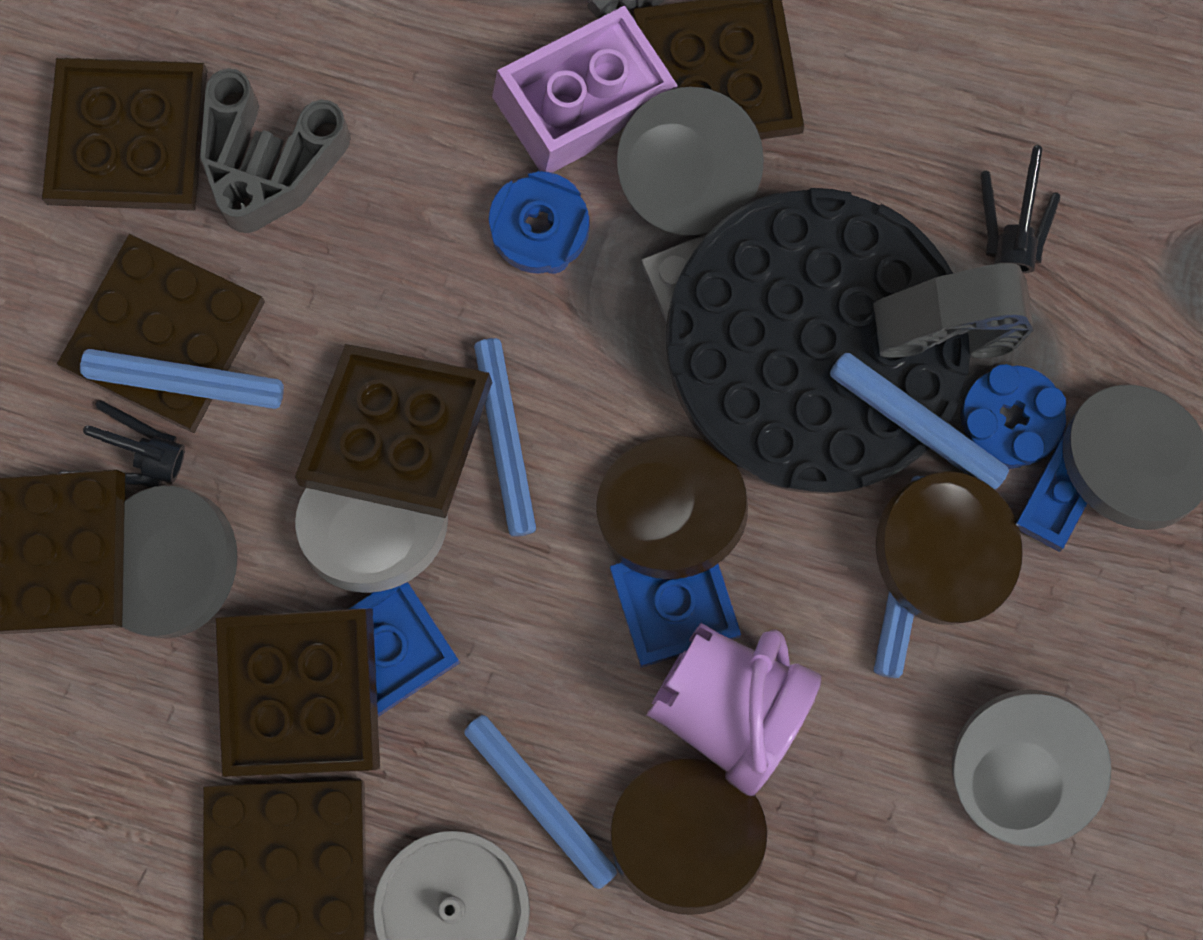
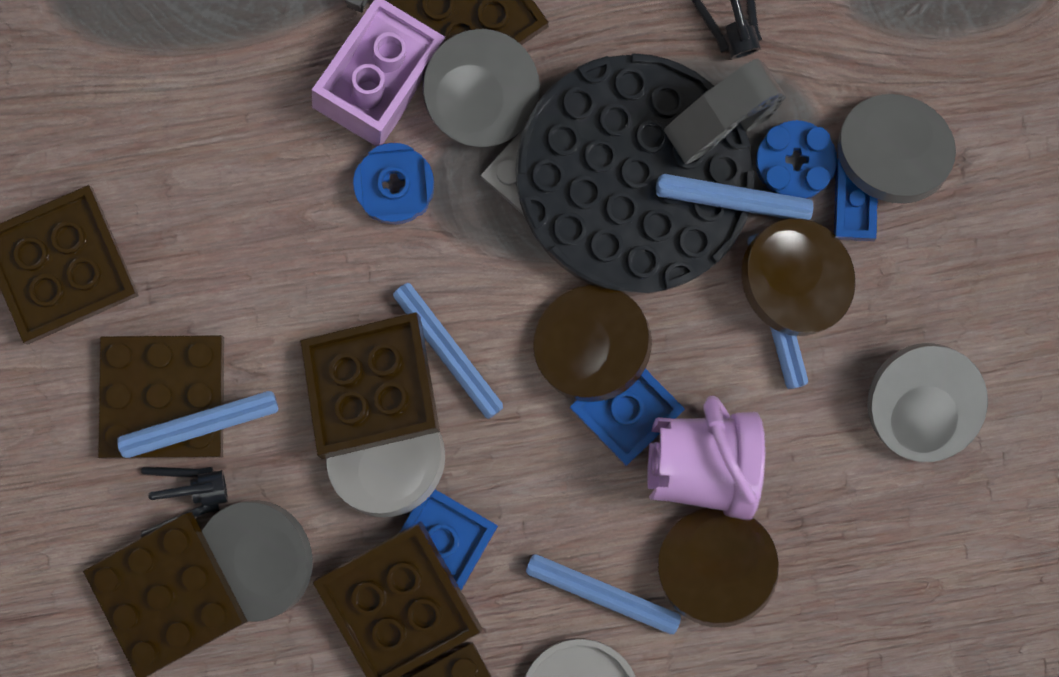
camera: 30 degrees left, 5 degrees up
dark grey connector [200,68,351,233] -> none

